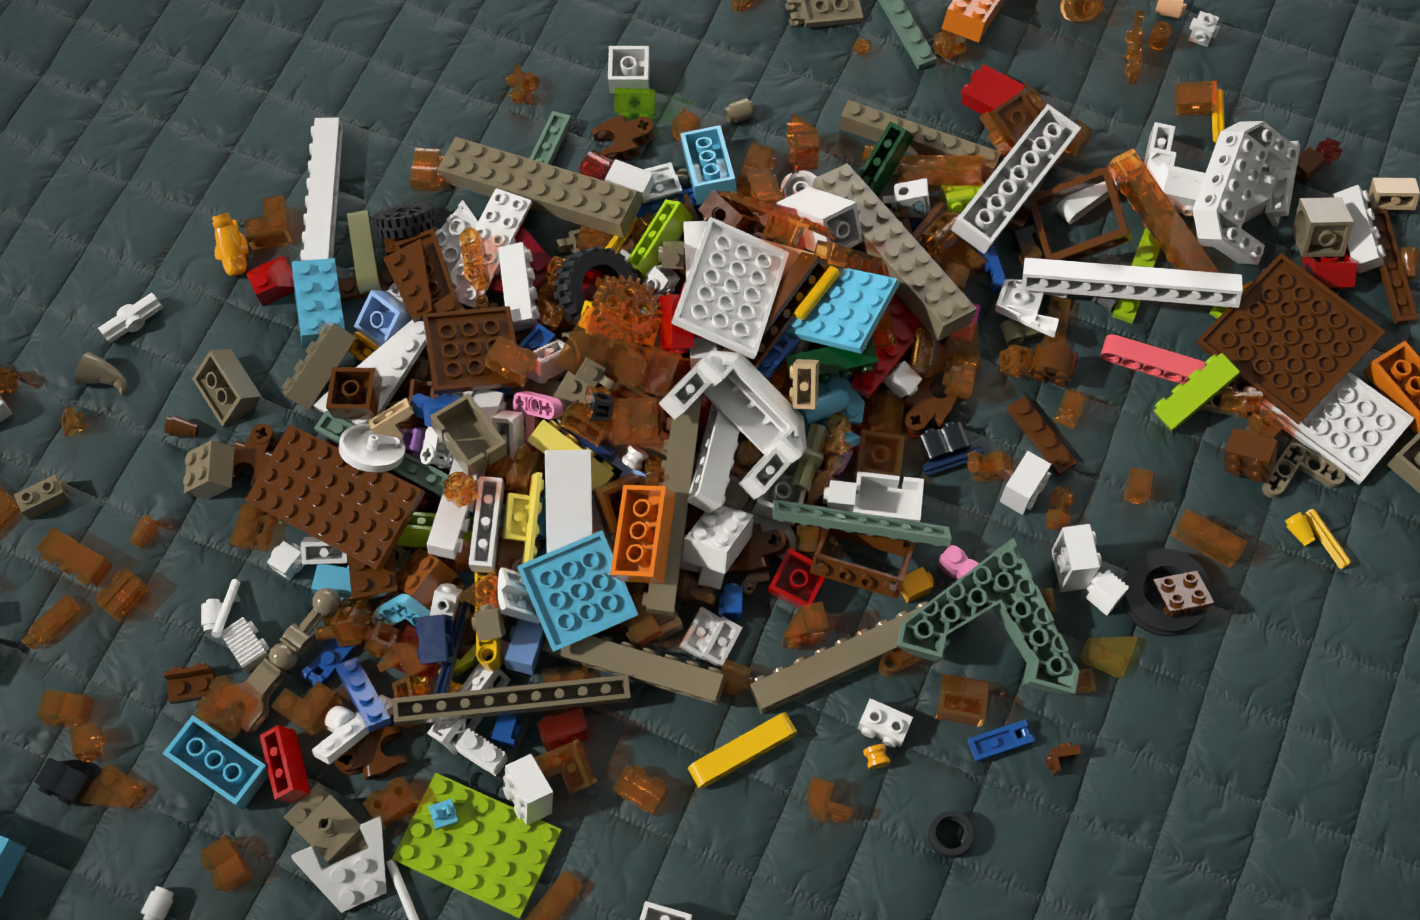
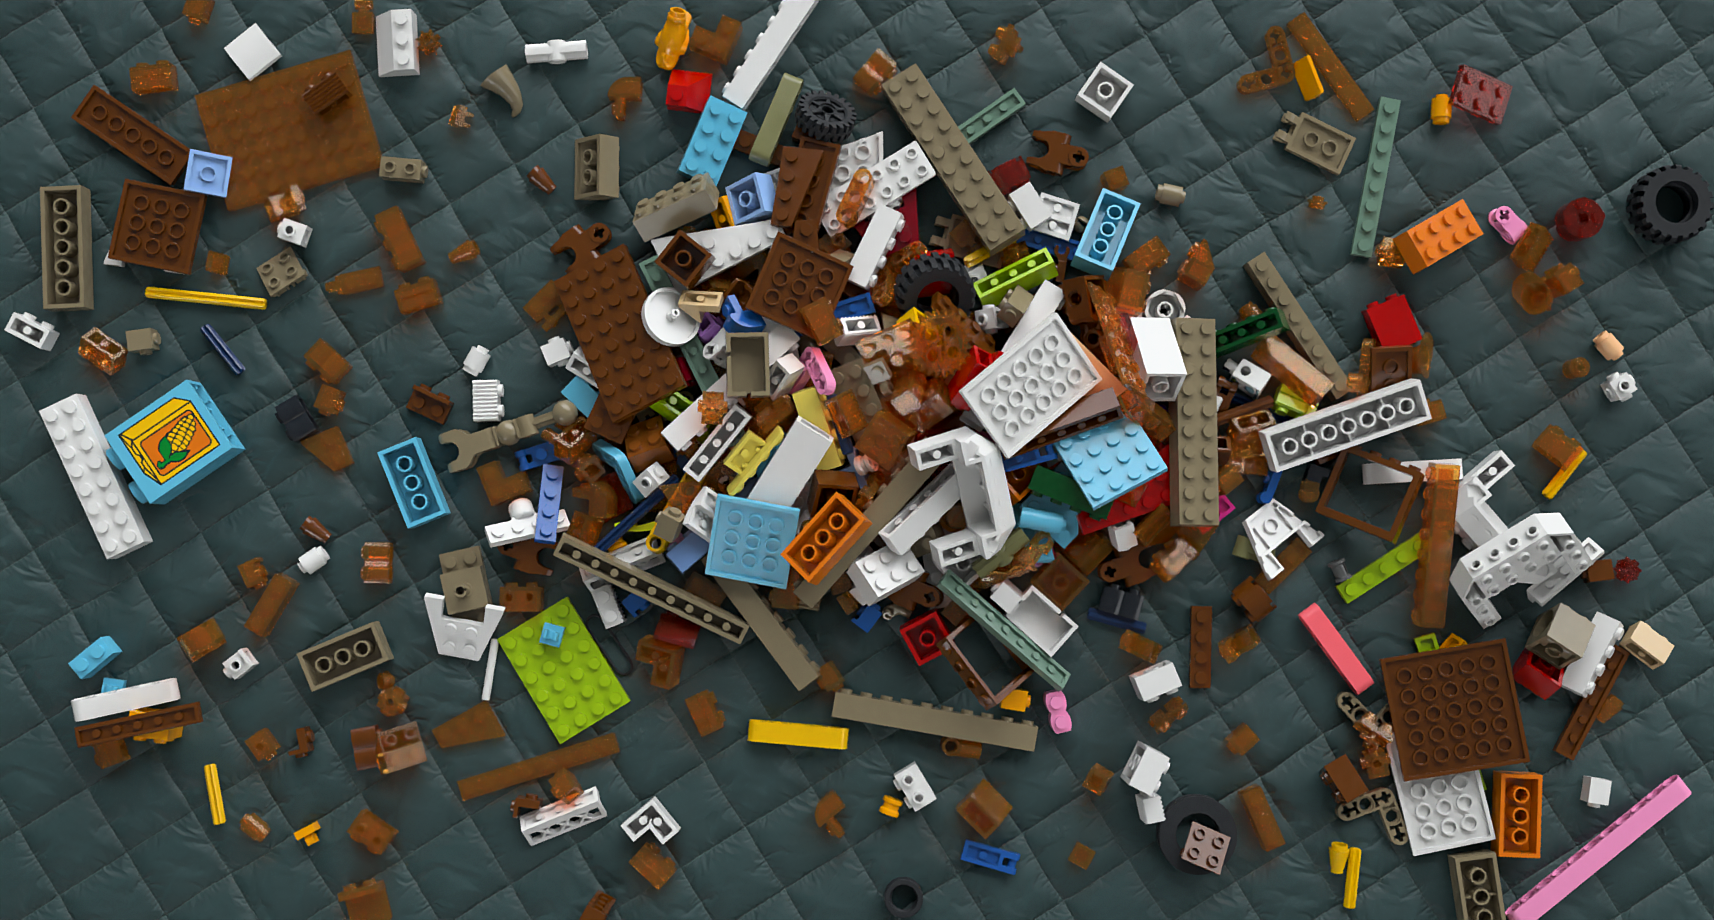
camera: 30 degrees right, 20 degrees up
dark tan brick [183,440,235,500] -> none
clear orange bracket [194,674,258,739] -> none
white bar [212,579,240,638] -> none
red brick [260,725,311,803] -> none
dark blue brick [416,614,455,665] -> none
white brick [503,754,553,826] -> none
black leg [585,385,615,422] -> none
clear neon green brick [614,88,656,118] -> none
white slope [679,607,743,667] -> none
clear orange slope [781,601,829,649] -> none
tan brick [789,359,819,409] -> none
yellow axle [794,266,840,320] -> none
sand green wedge [896,538,1079,694] -> none
clear orange brick [999,345,1033,377] -> none
white brick [1022,258,1243,308] -> none
reddish brown bracket [1045,742,1081,776] -> none
clear yellow wing [1078,636,1138,679] -> none
clear orange wing [1125,10,1144,84] -> none
lime brick [1154,353,1240,432] -> none
none -> reddish brown cone [299,516,332,544]
none -> clear orange brick [608,77,643,121]

